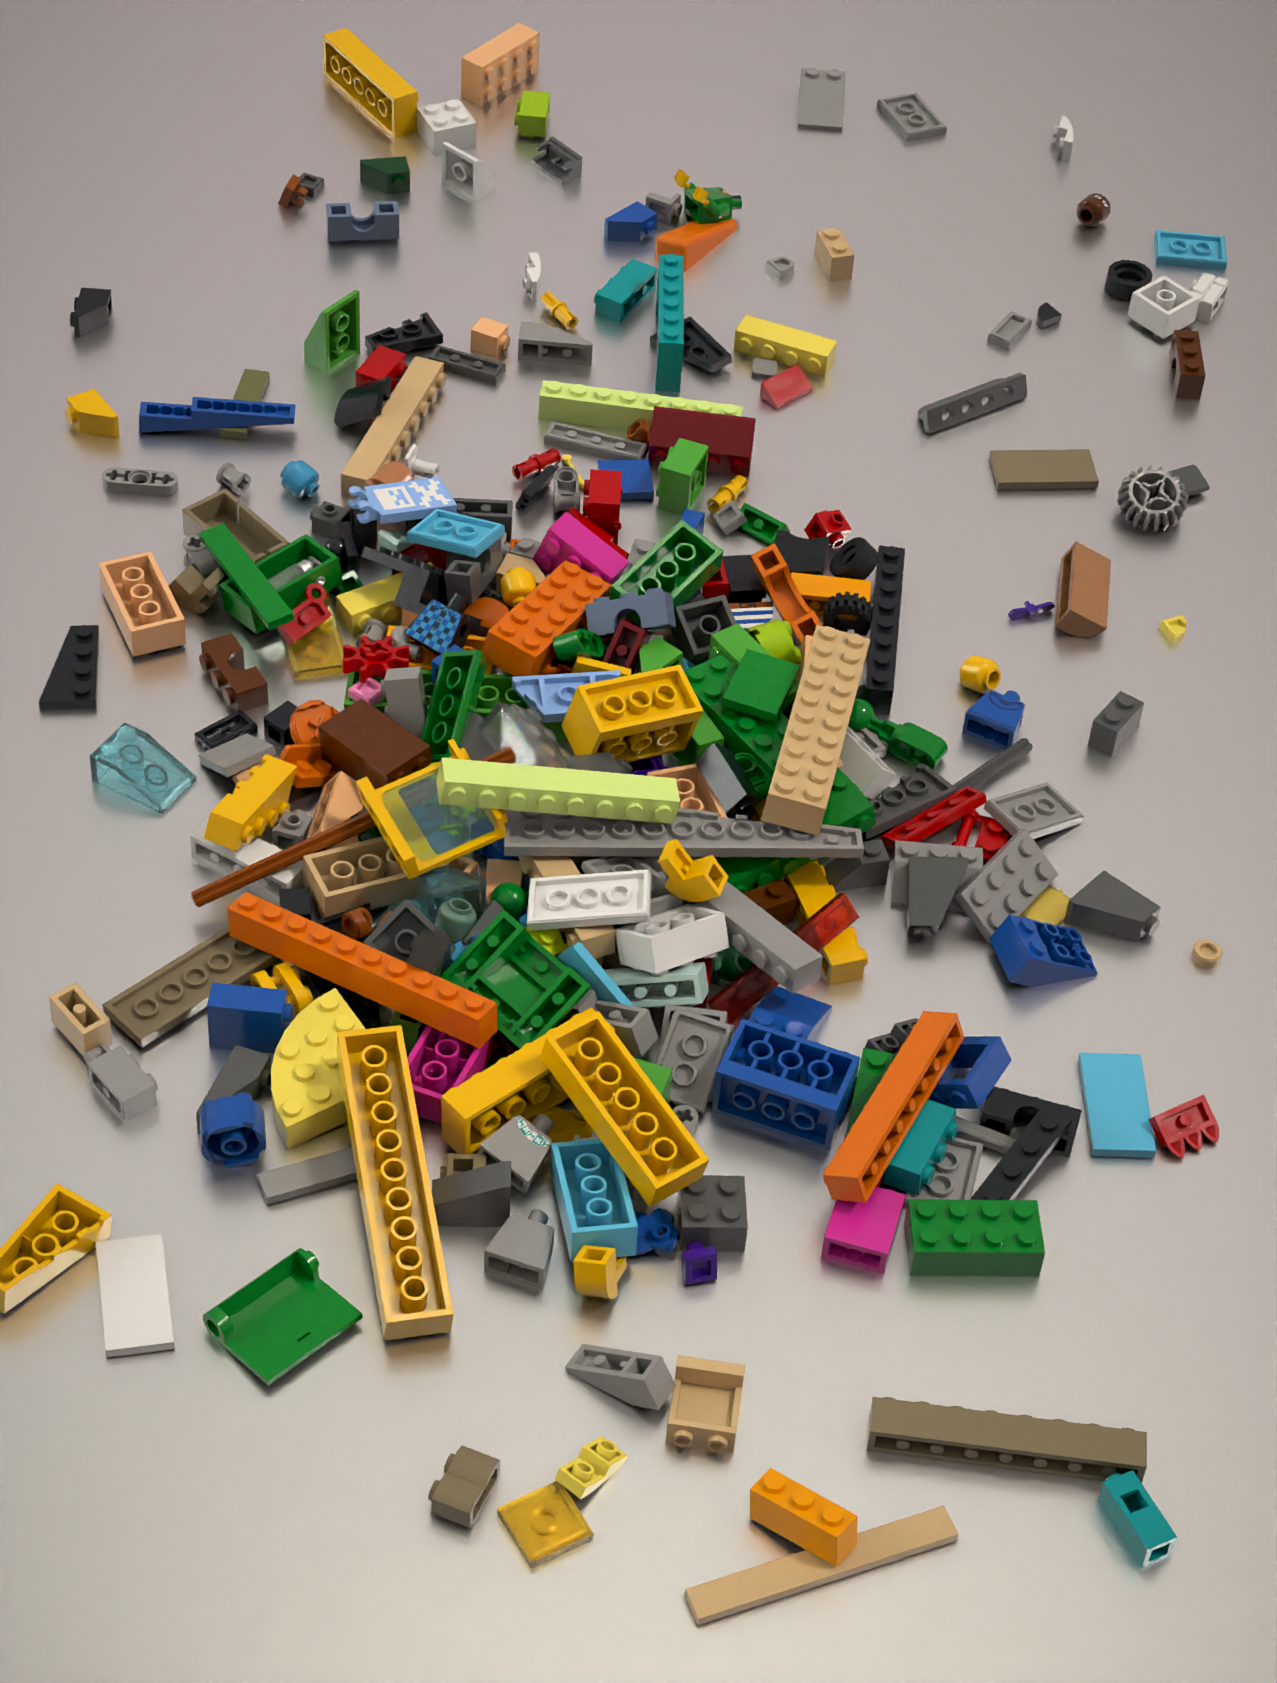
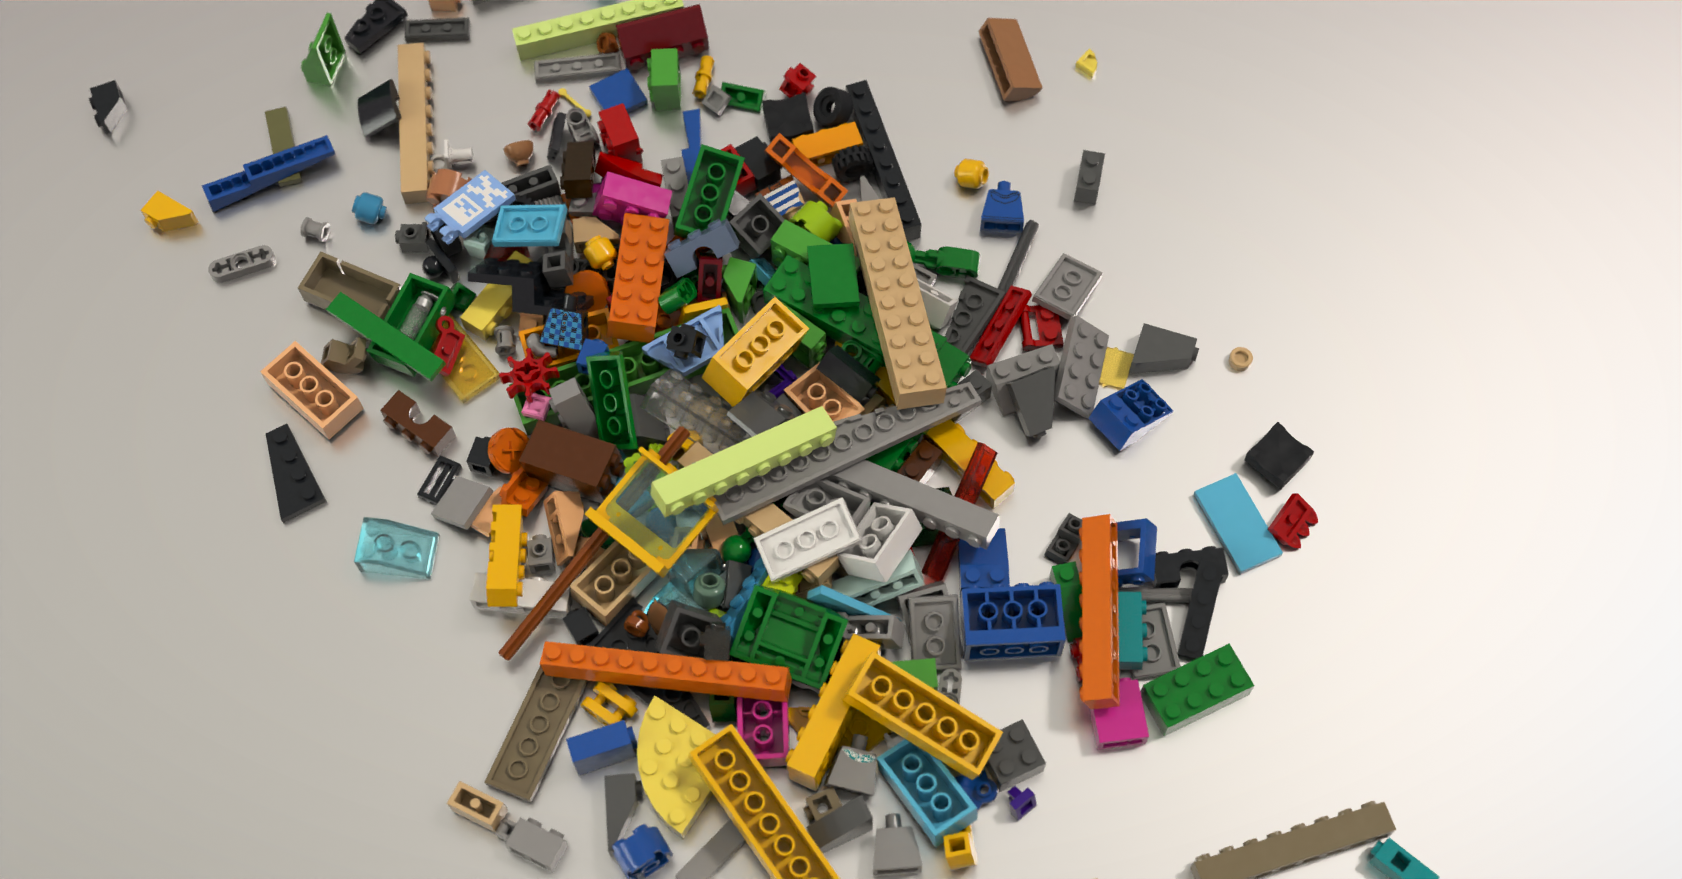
camera: 20 degrees left, 20 degrees up
light grey piece [183,534,226,579] -> none
red brick [355,345,408,393] -> none
yellow brick [658,839,729,902] -> none
dark purple piece [1008,601,1055,621] -> none
none -> medium nougat brick [503,140,534,167]
none -> dark brown brick [560,141,596,199]
none -> black brick [666,324,707,360]
none -> black brick [1244,422,1314,490]

